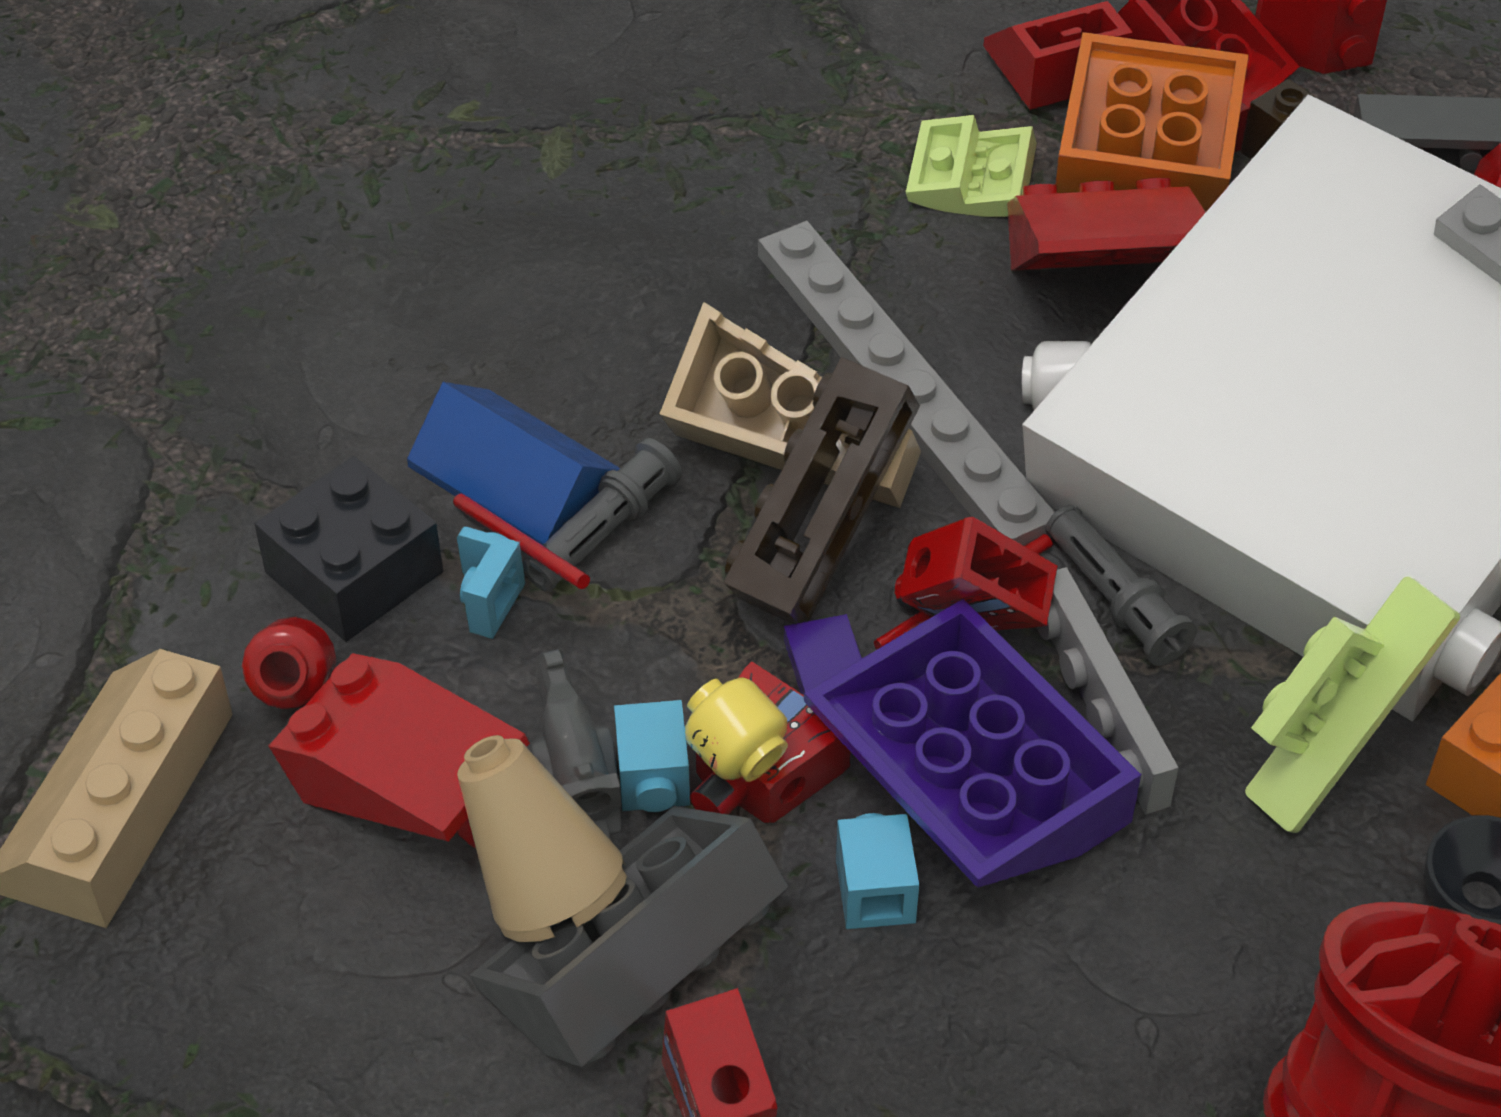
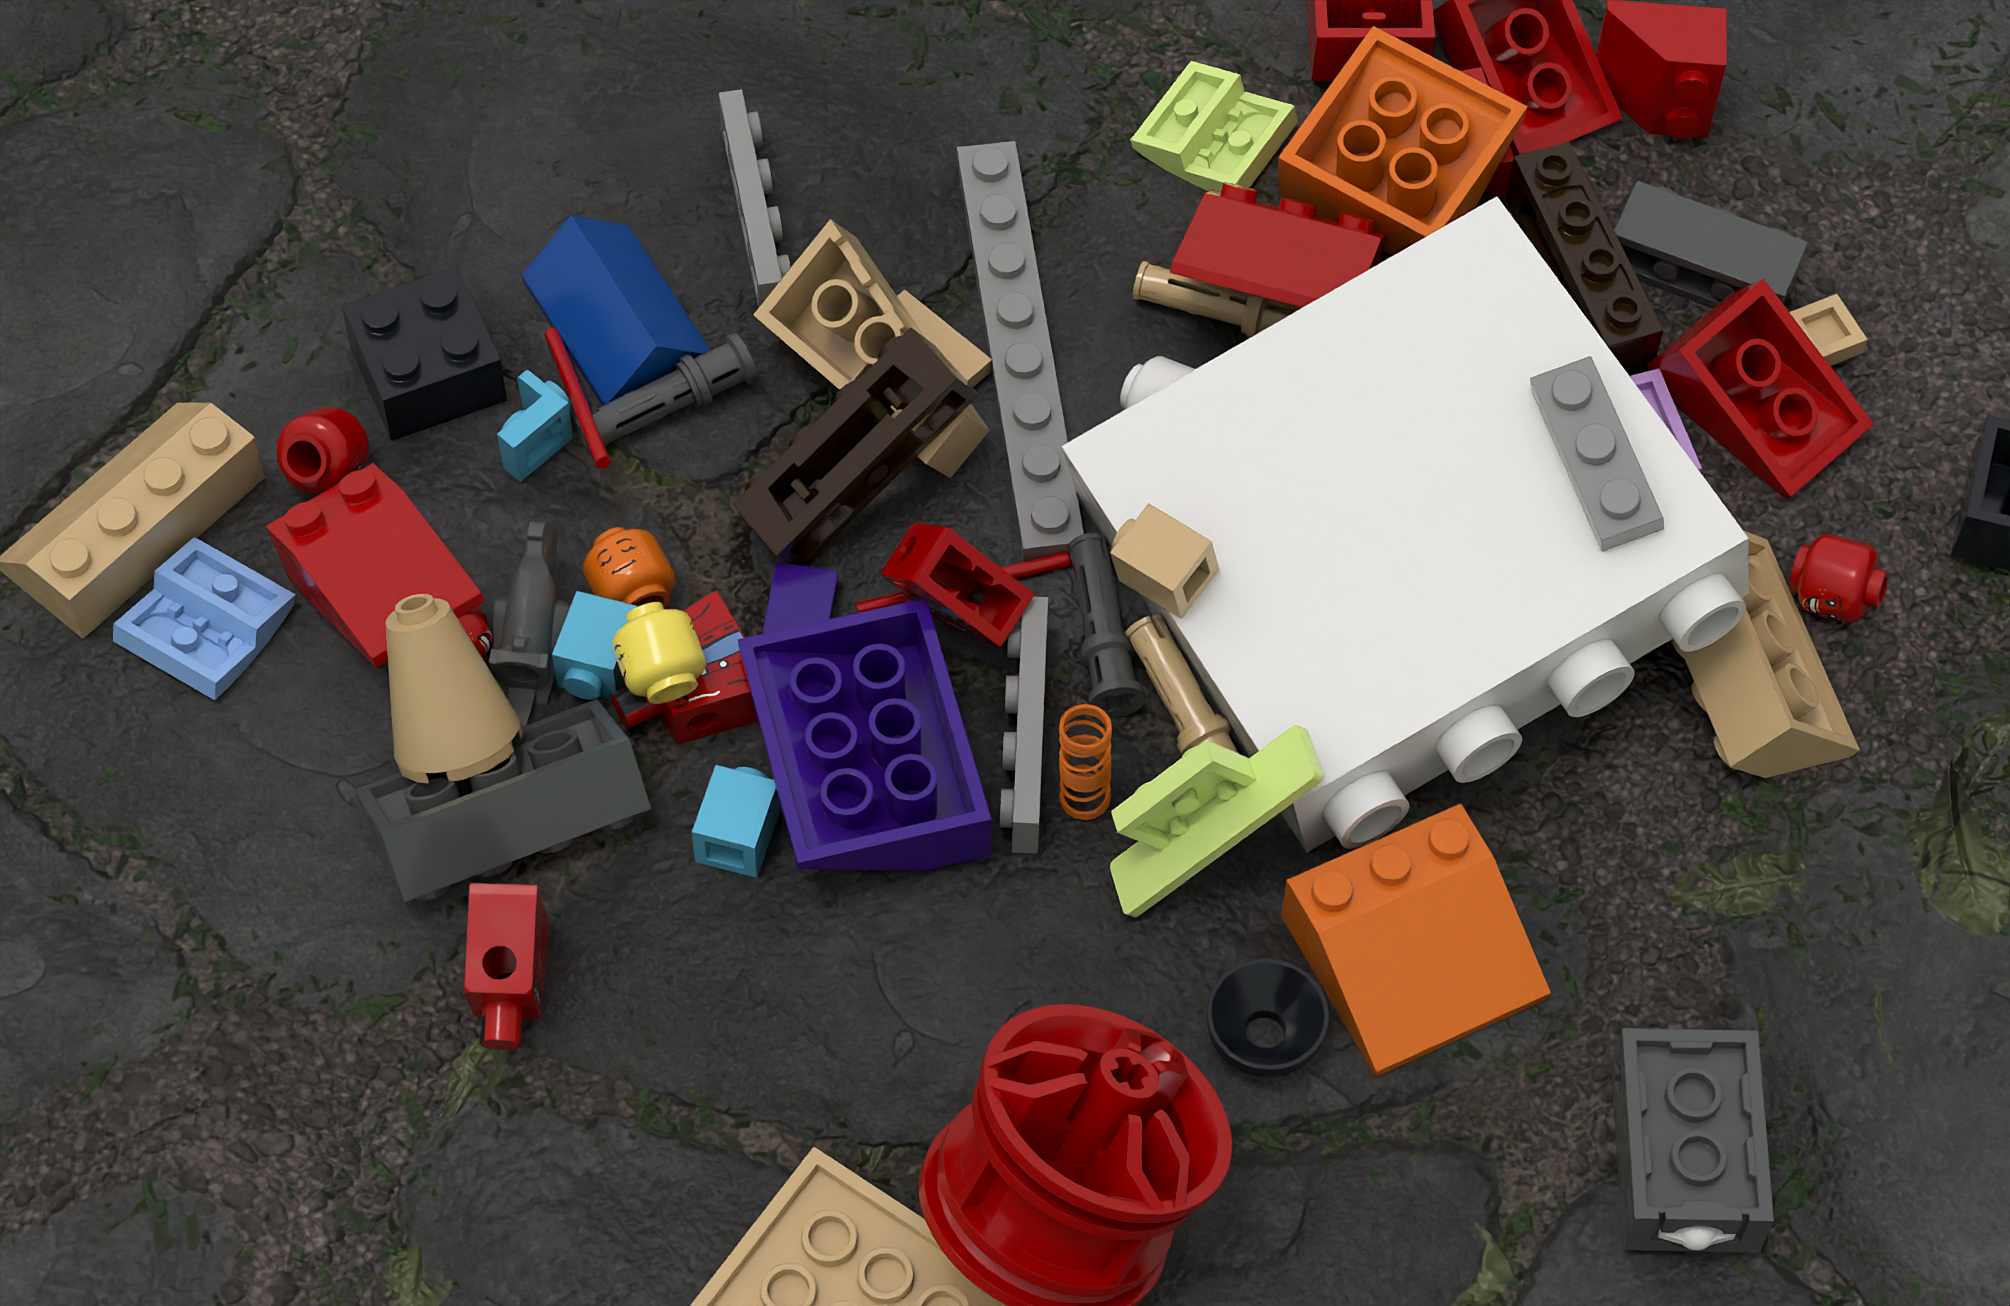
camera: 20 degrees right, 10 degrees up
none -> light blue slope [113,537,296,700]
none -> orange head [582,527,676,609]
none -> light grey plate [718,89,791,308]
none -> orange piece [1059,704,1112,820]
none -> tan brick [1110,503,1219,619]
none -> tan pin [1125,613,1239,756]
none -> tan pin [1133,261,1303,338]

